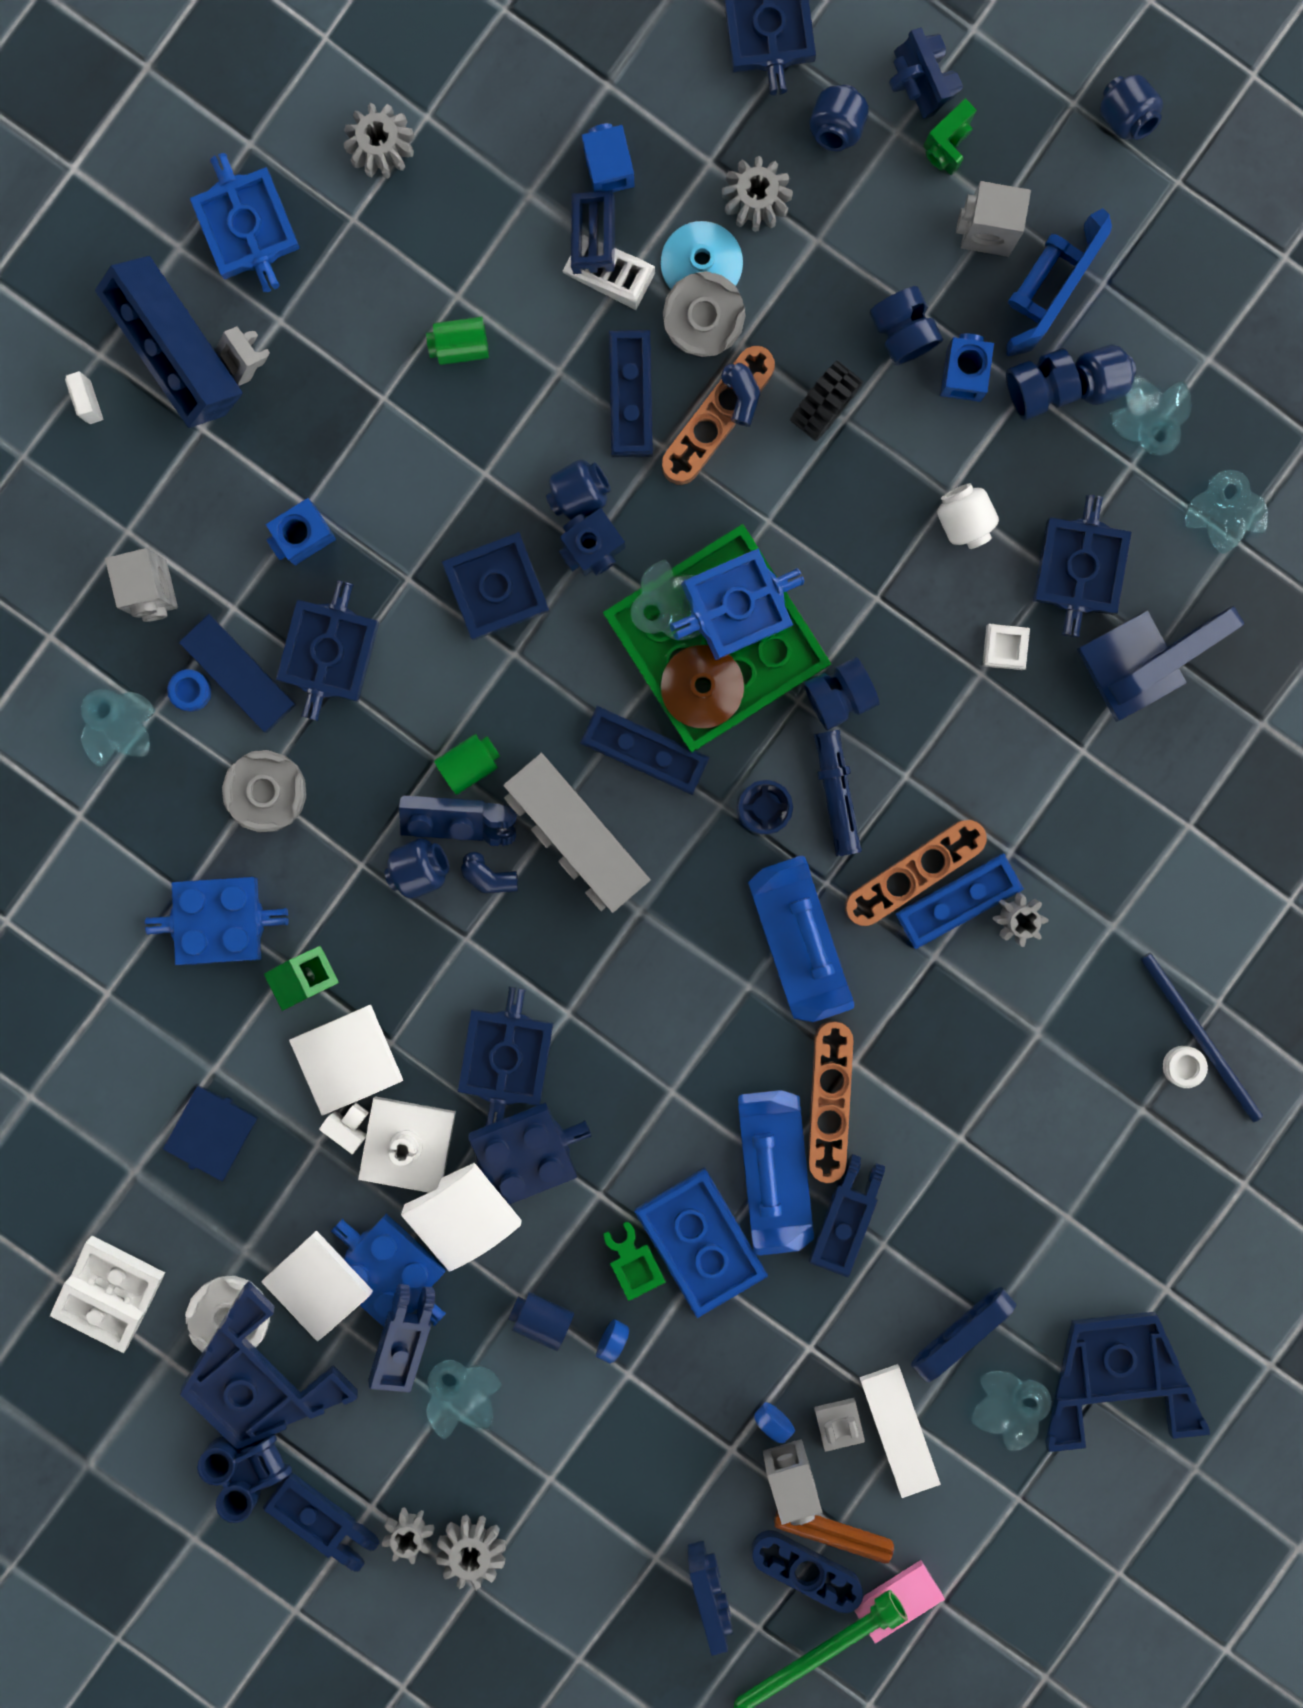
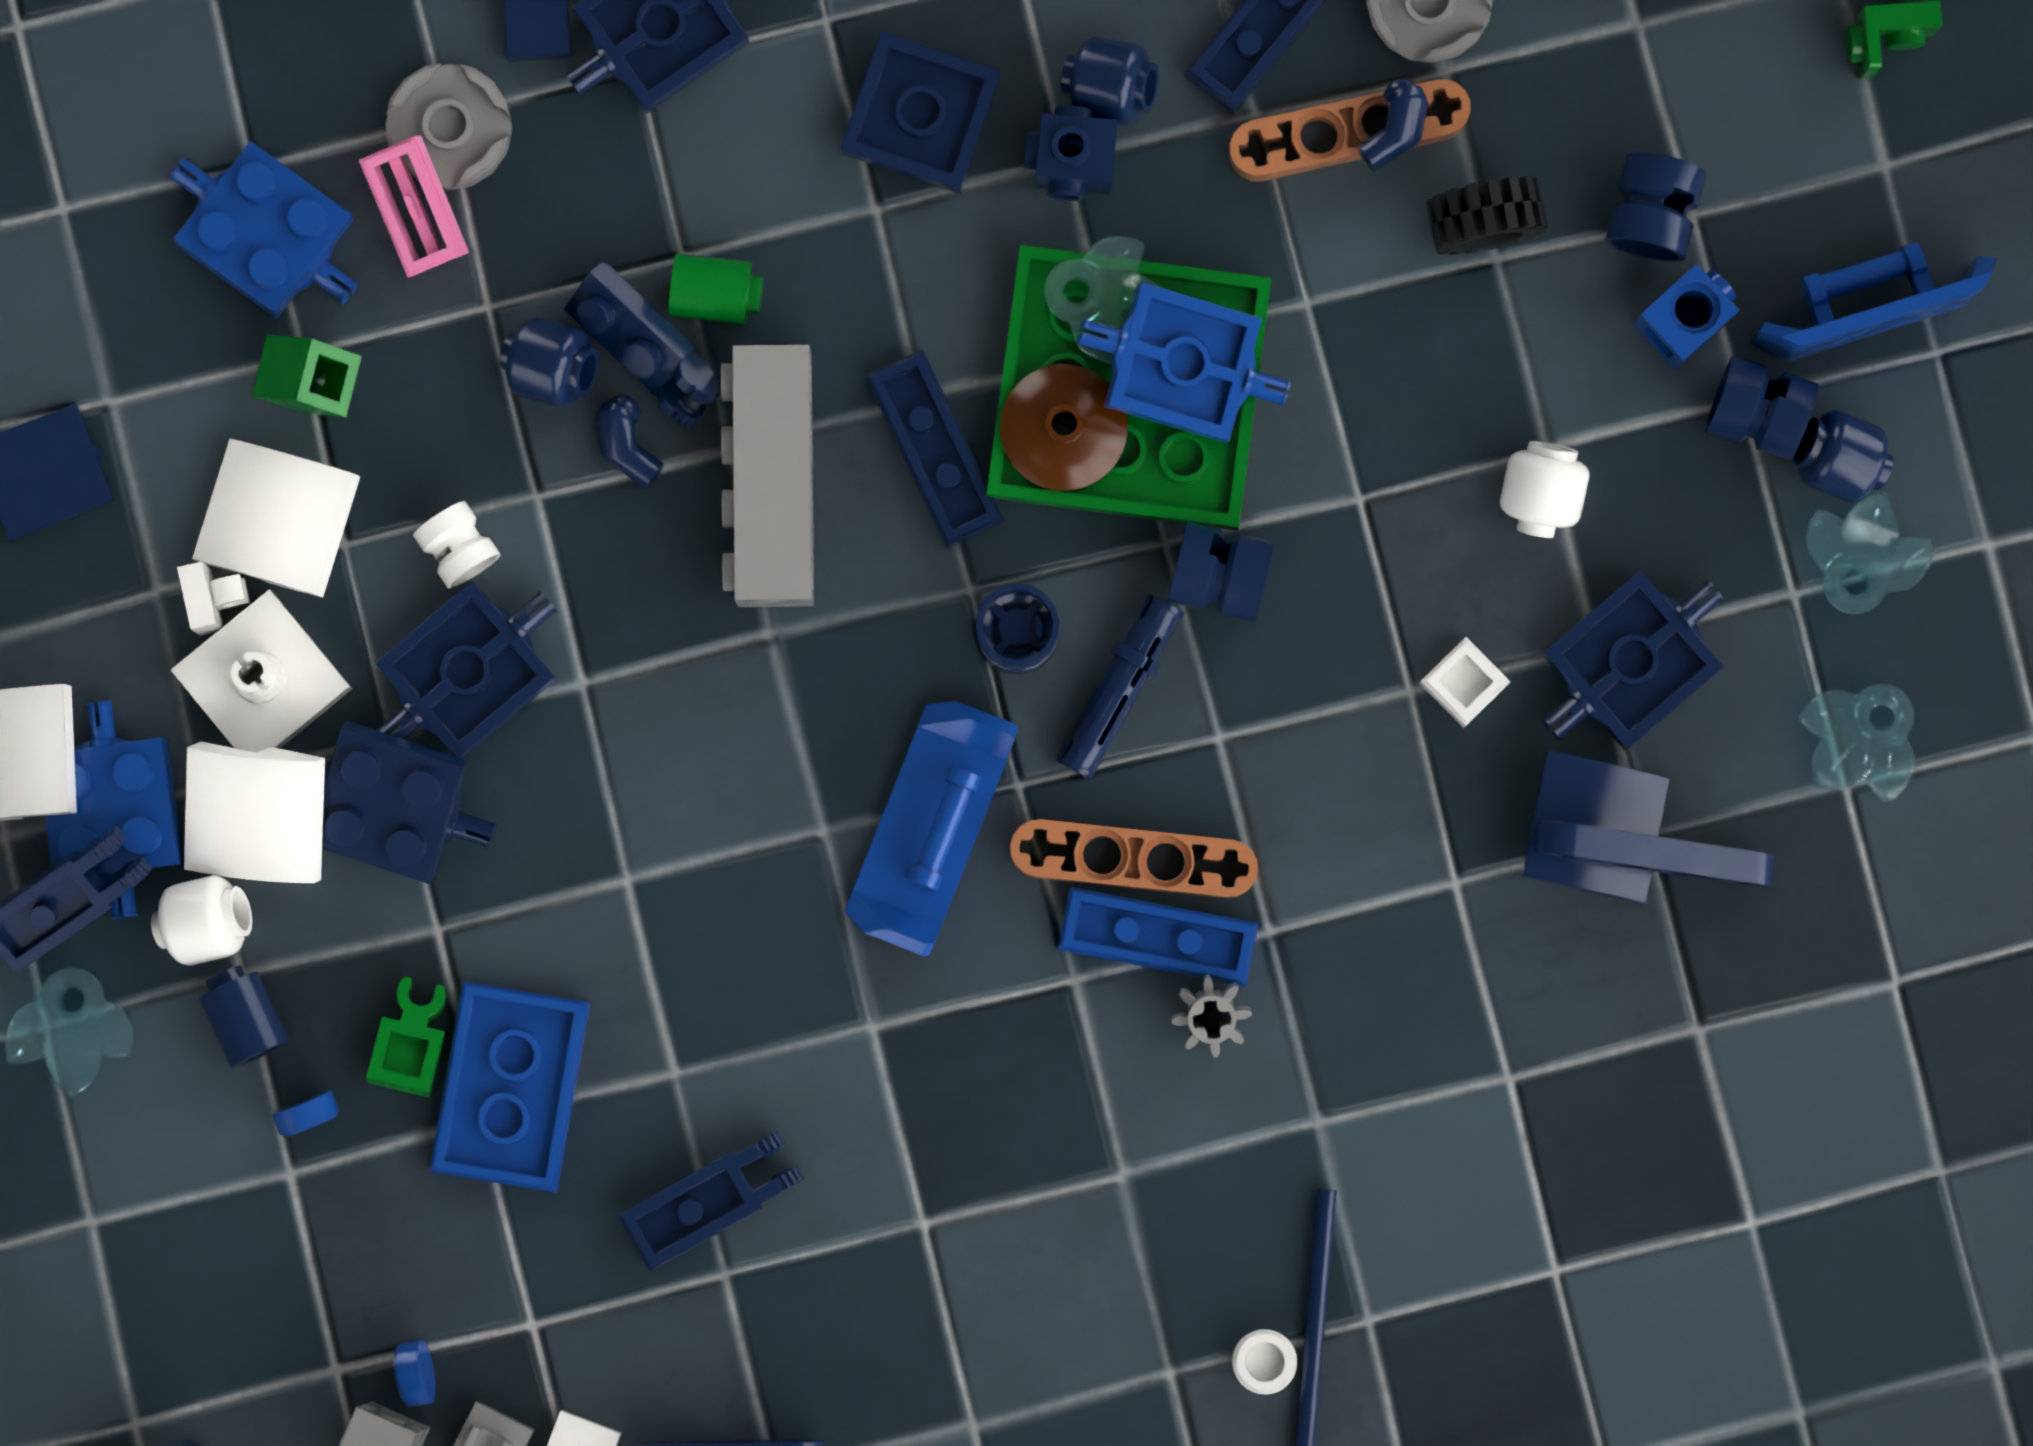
camera: 35 degrees right, 5 degrees down
blue piece [738,1090,814,1255] -> none
nougat beam [808,1020,854,1183] -> none
light grey brick [956,181,1031,257] -> none
none -> white head [151,875,253,966]
none -> bright pink tile [359,135,470,278]
none -> white wheel [413,501,501,589]

